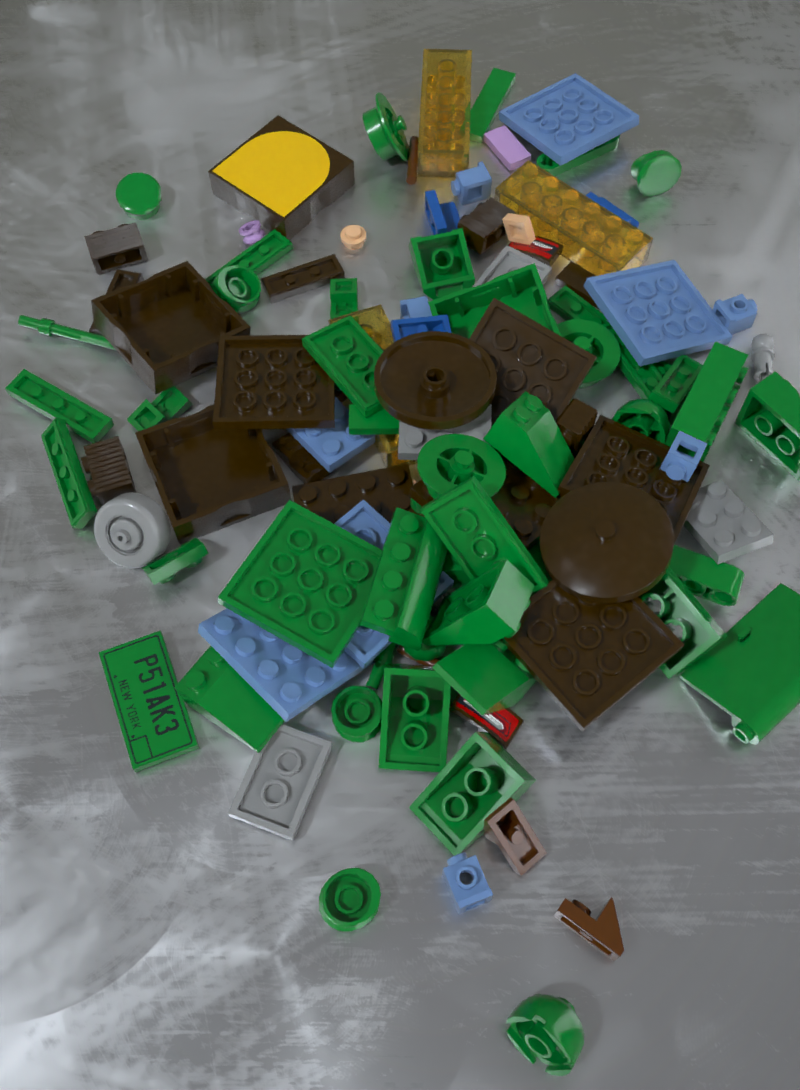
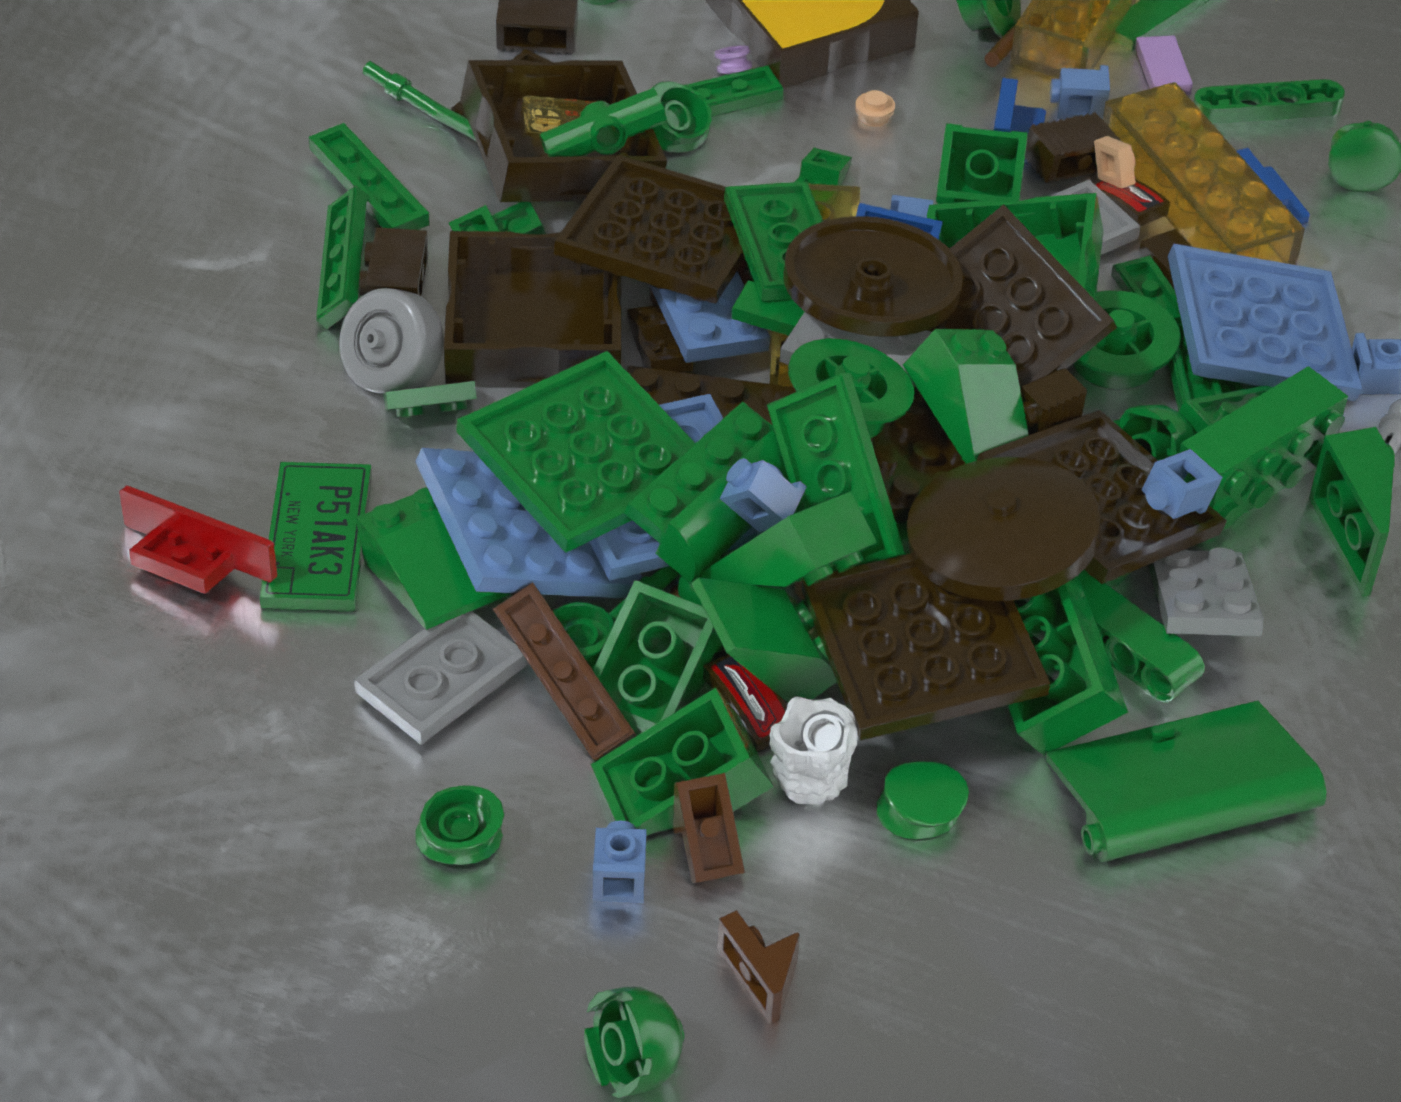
camera: 20 degrees right, 15 degrees down
dark brown tile [261,254,345,304] -> none
medium blue plate [499,73,640,166] -> none
none -> red bracket [119,485,277,594]
none -> reddish brown tile [493,582,636,762]
none -> clear yellow tile [521,95,594,133]
none -> green piece [539,87,667,157]
none -> medium blue brick [720,458,807,532]
none -> white hair [769,696,858,805]
none -> green piece [876,761,969,840]

